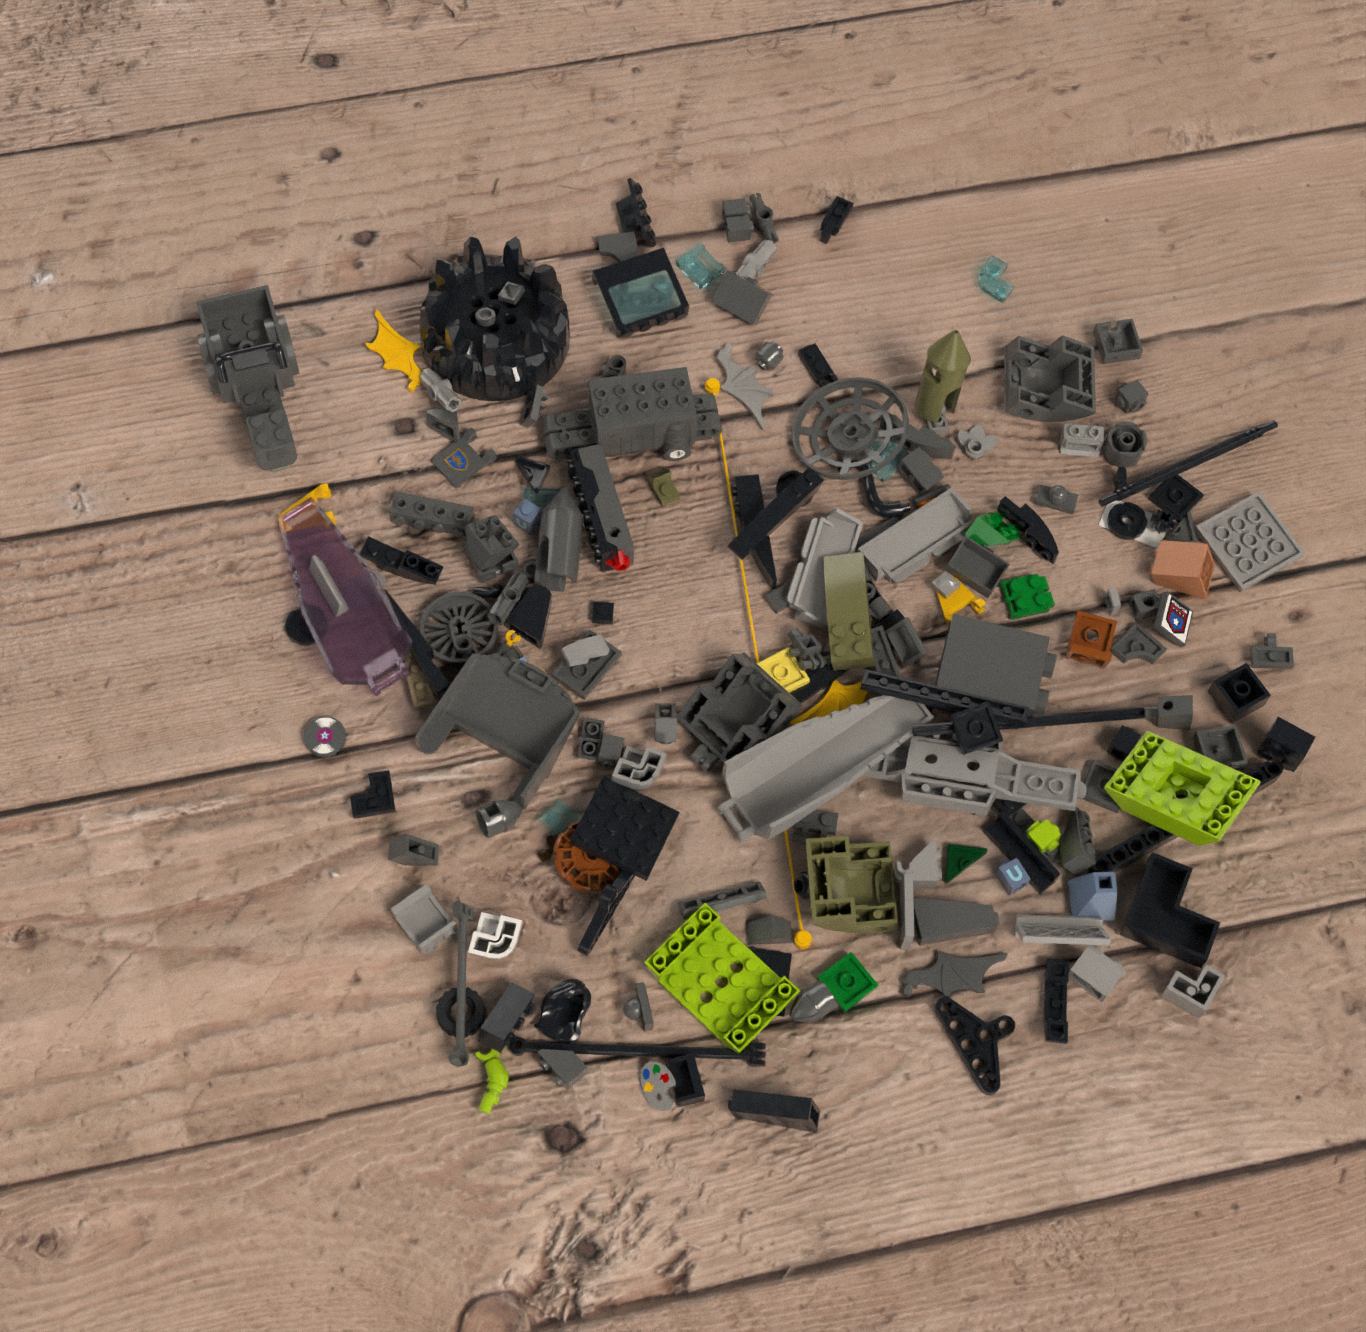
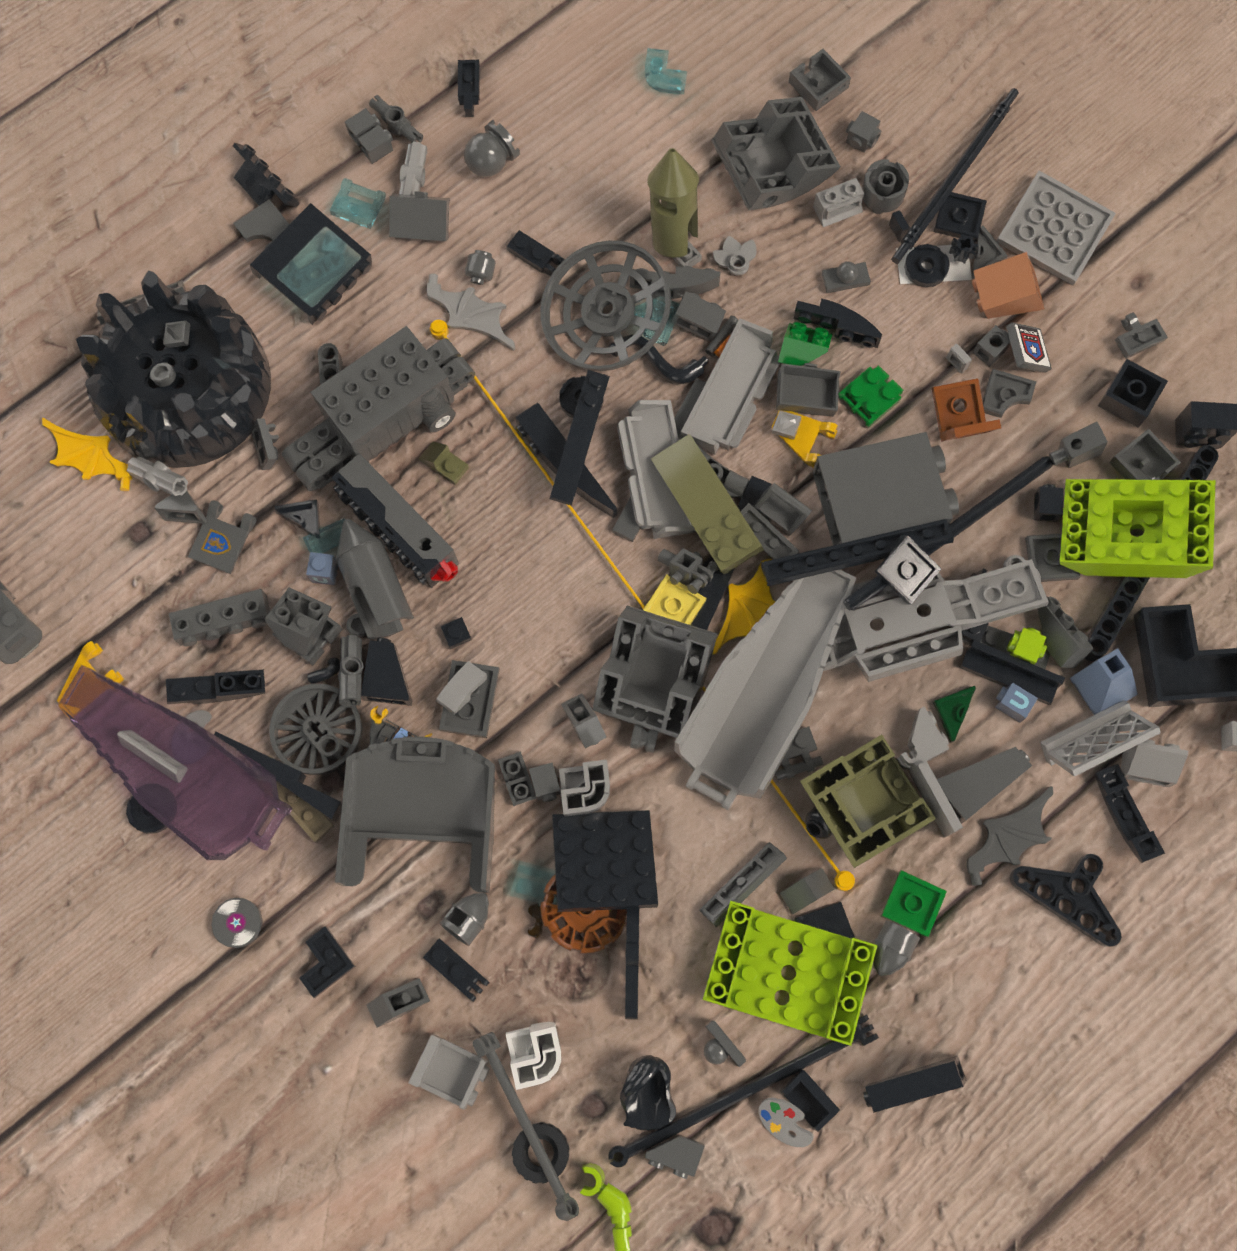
camera: 20 degrees left, 10 degrees up
black brick [477,982,535,1053] -> none
none -> black hinge [423,938,490,1002]
none -> dark grey tile [464,120,520,177]

